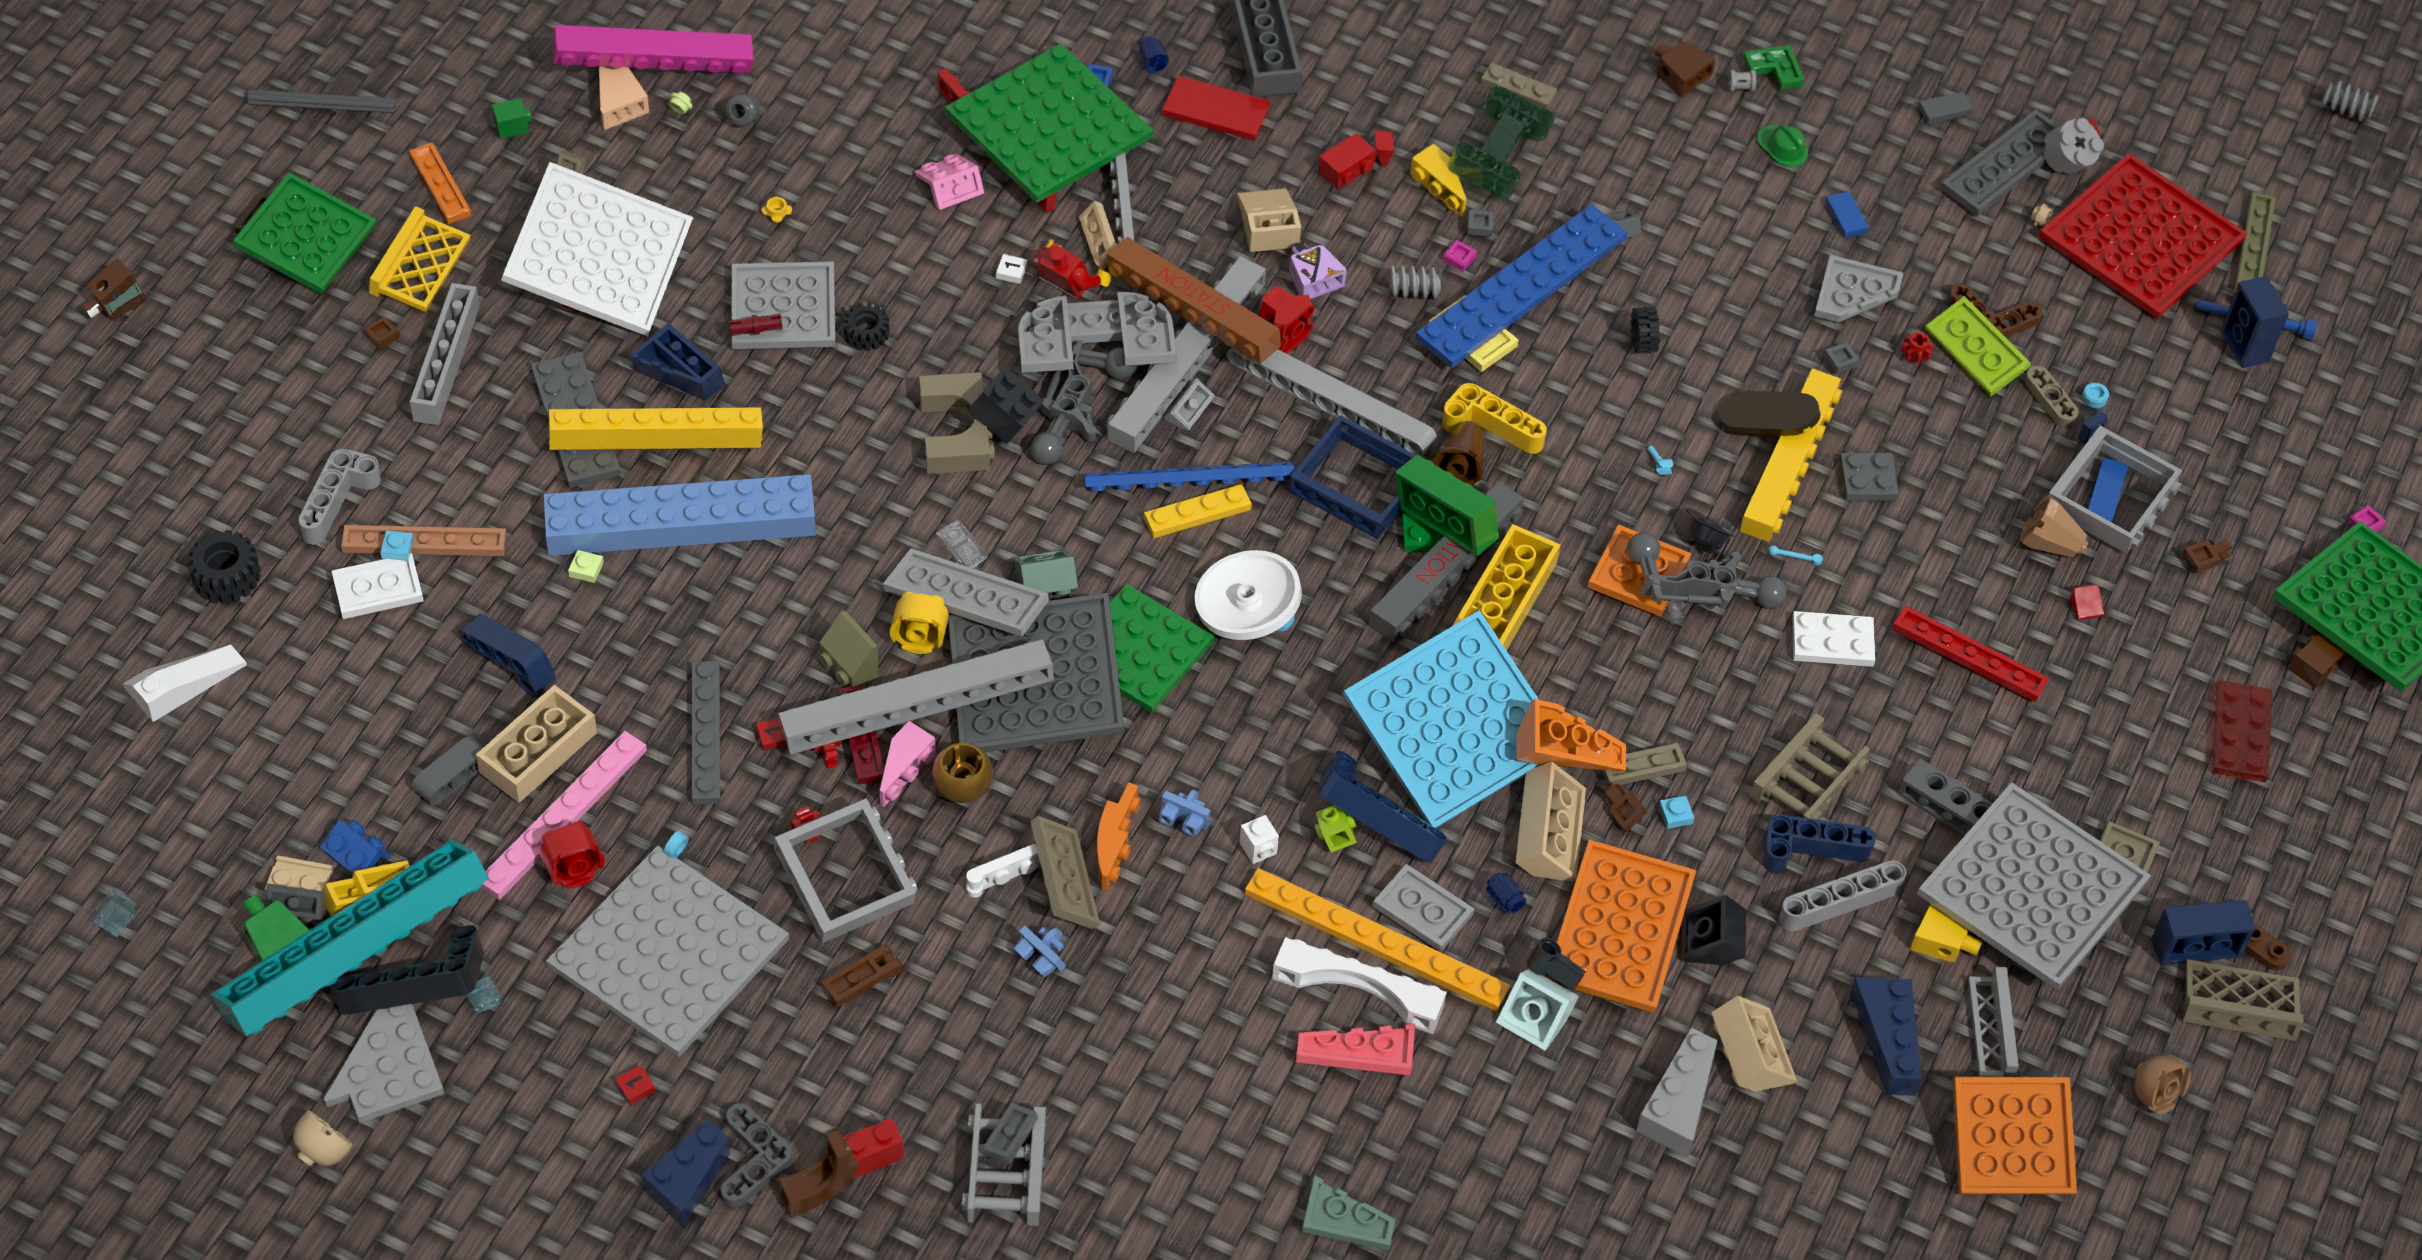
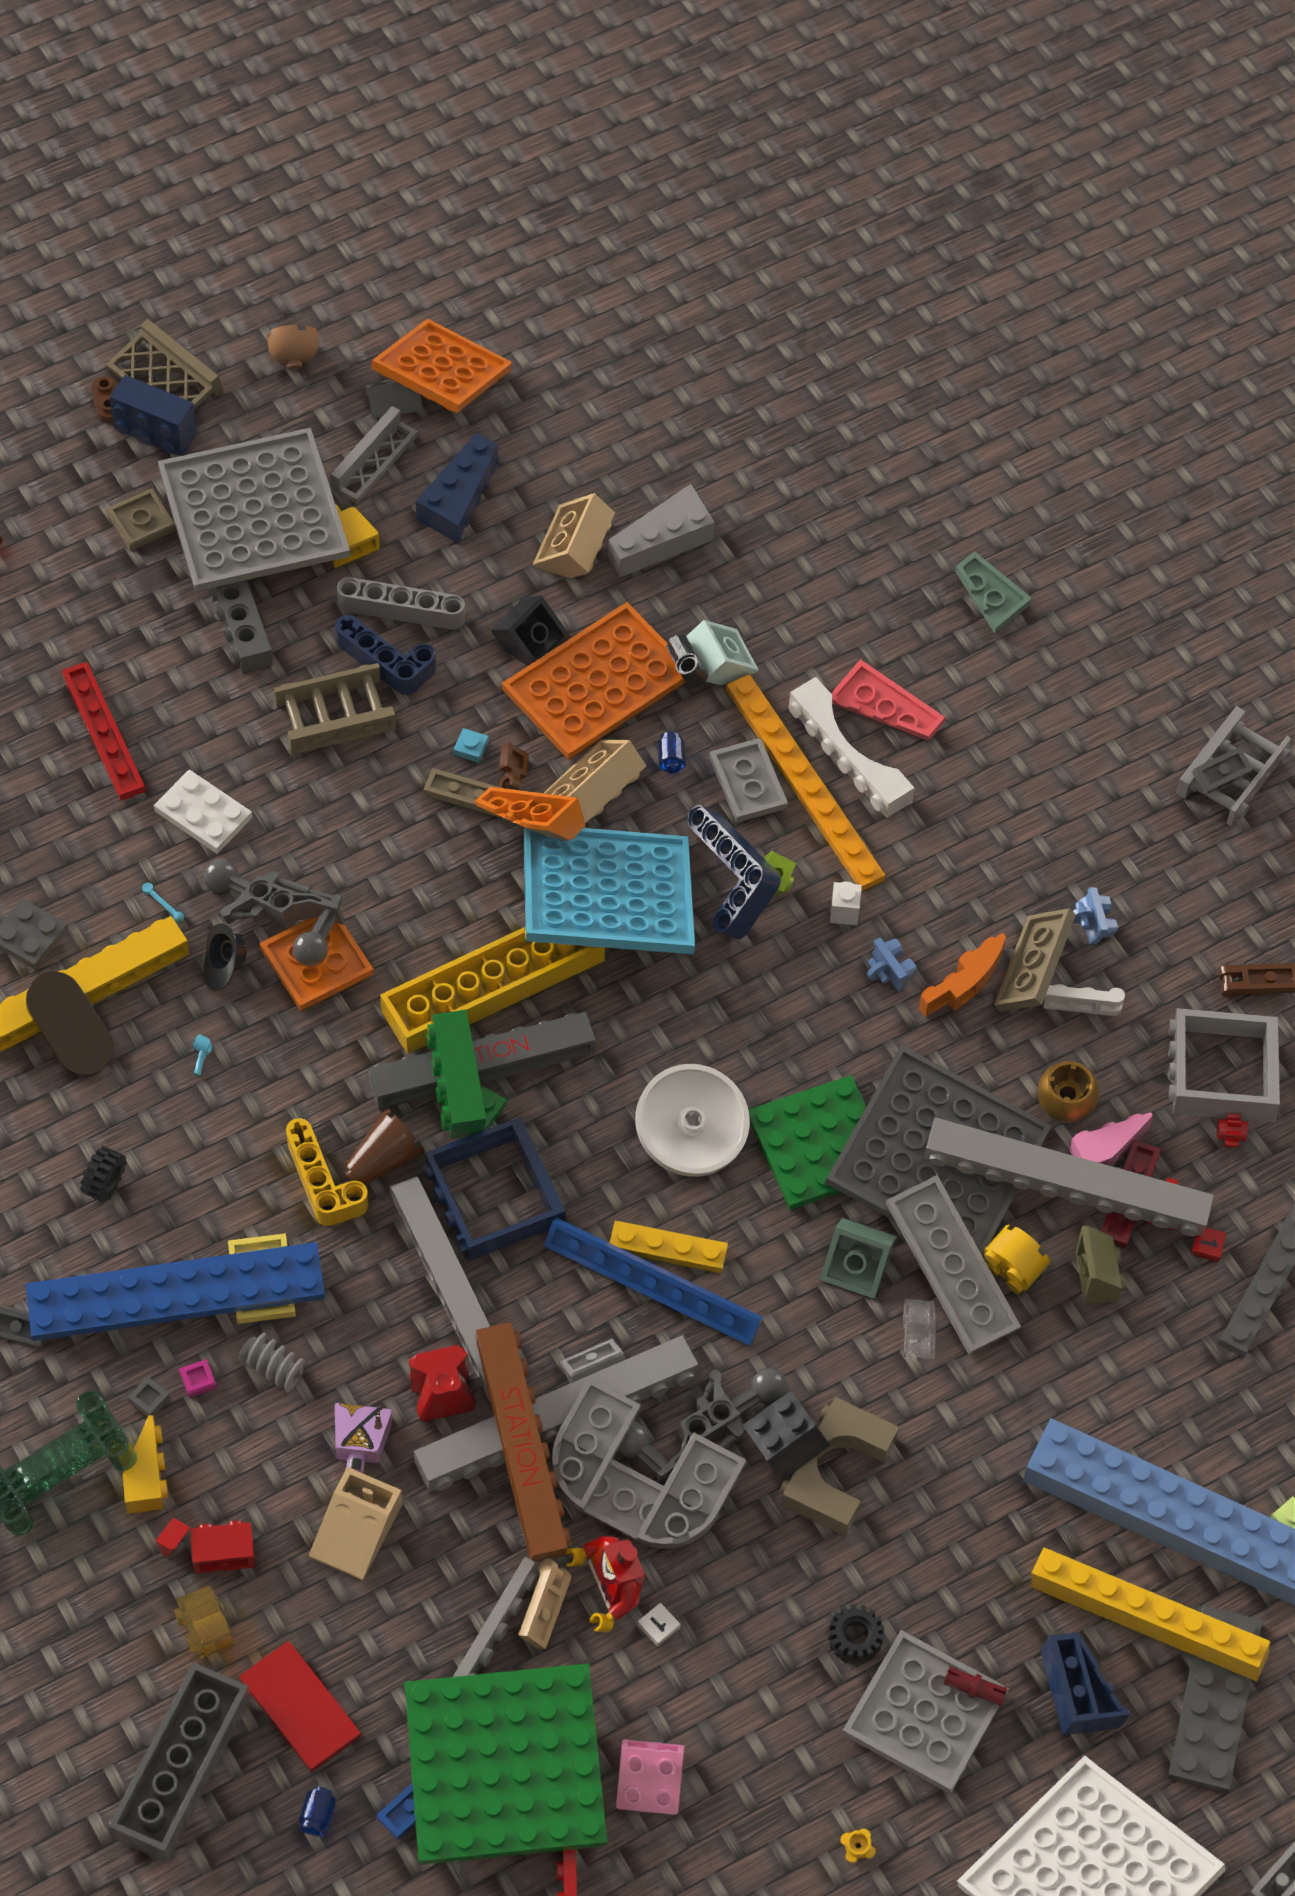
camera: 145 degrees left, 5 degrees up
none -> clear yellow brick [173,1585,234,1659]

